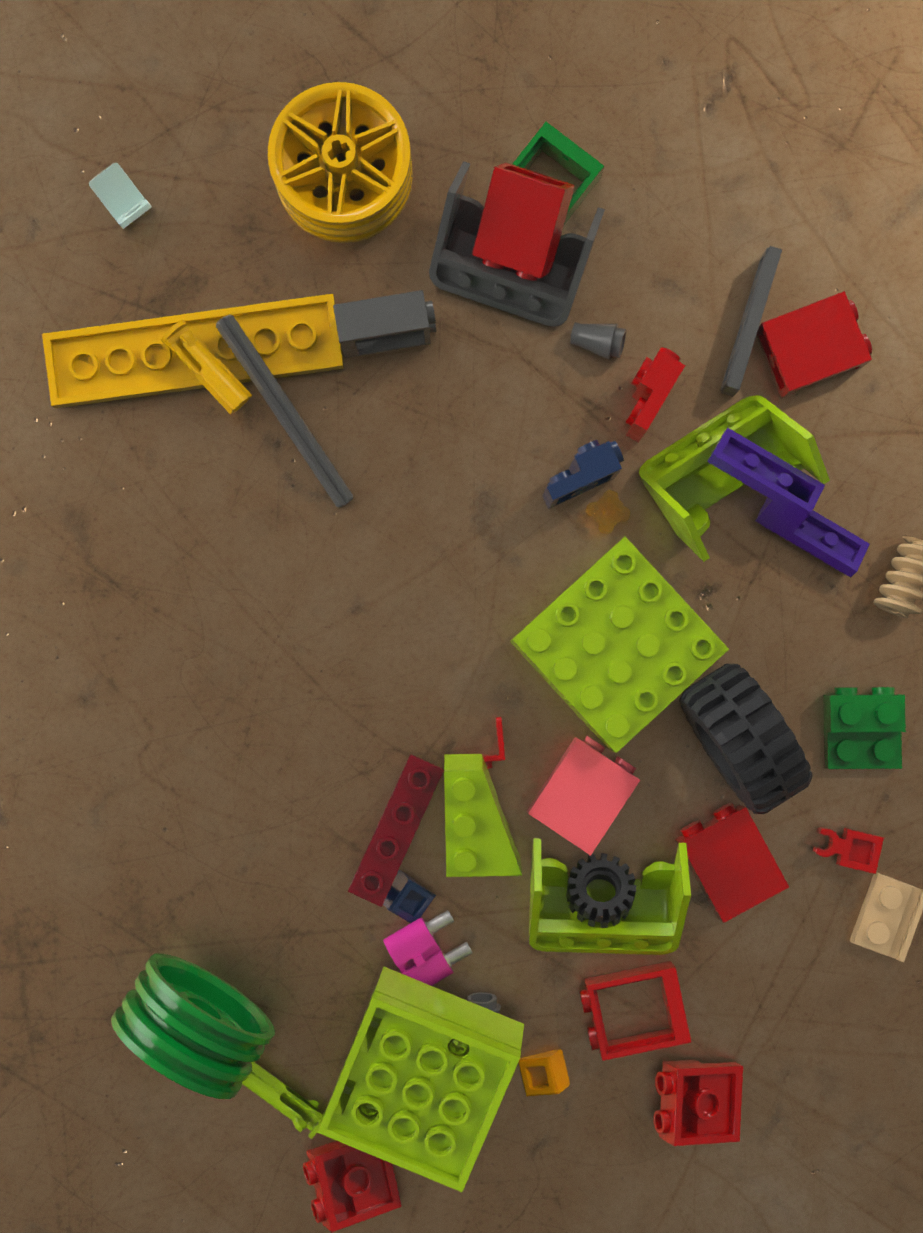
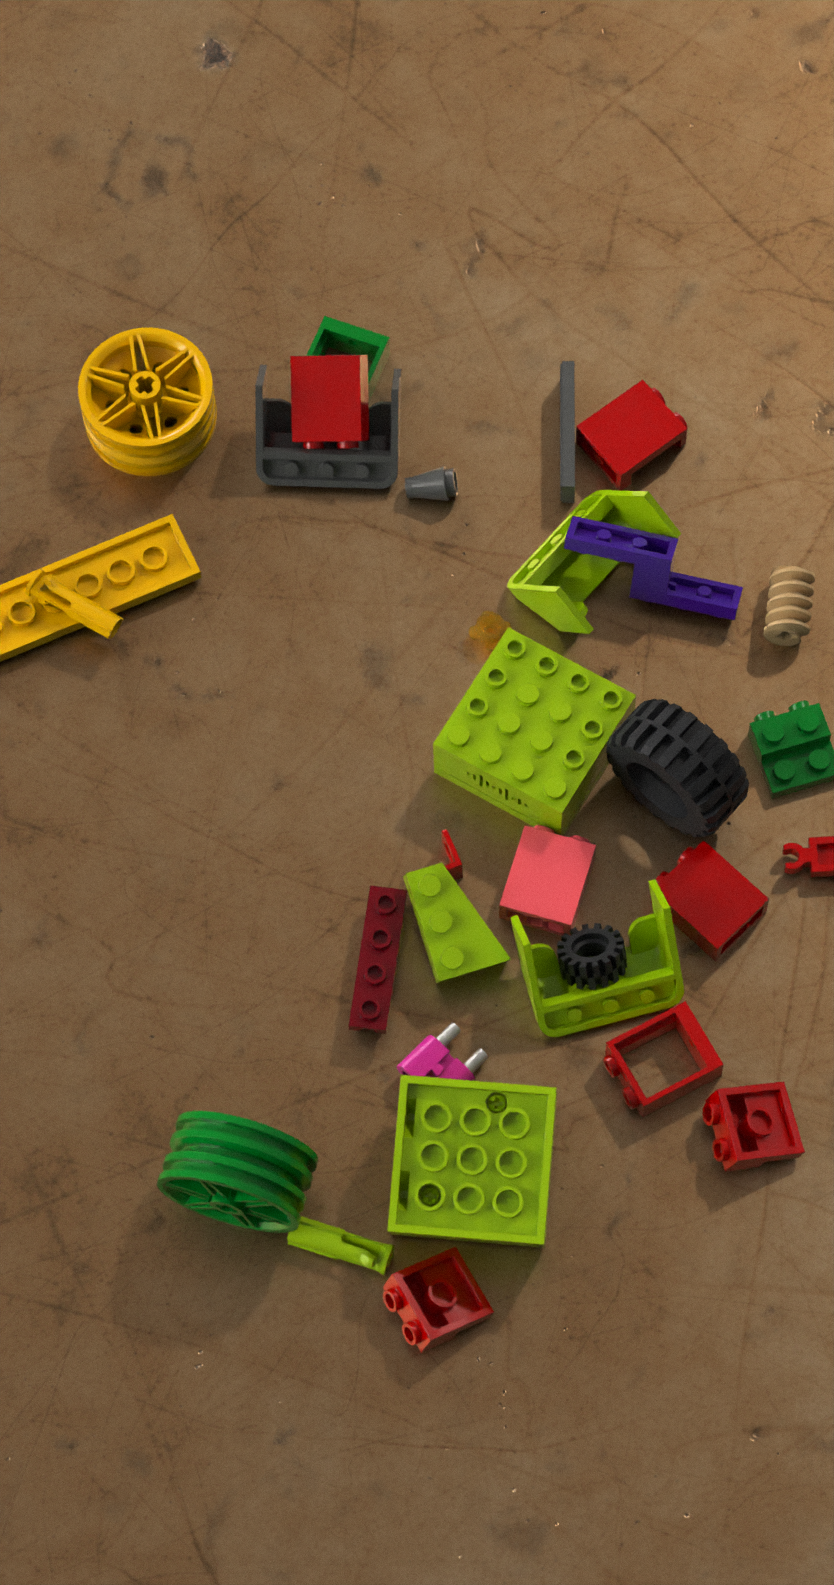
camera: 15 degrees left, 20 degrees down
dark grey axle [216,314,353,508] -> none
dark grey window [333,290,437,358] -> none
dark blue slope [383,870,436,923] -> none
light orange slope [518,1049,570,1097] -> none
dark blue plate [543,440,624,509] -> none
red plate [625,347,686,443] -> none

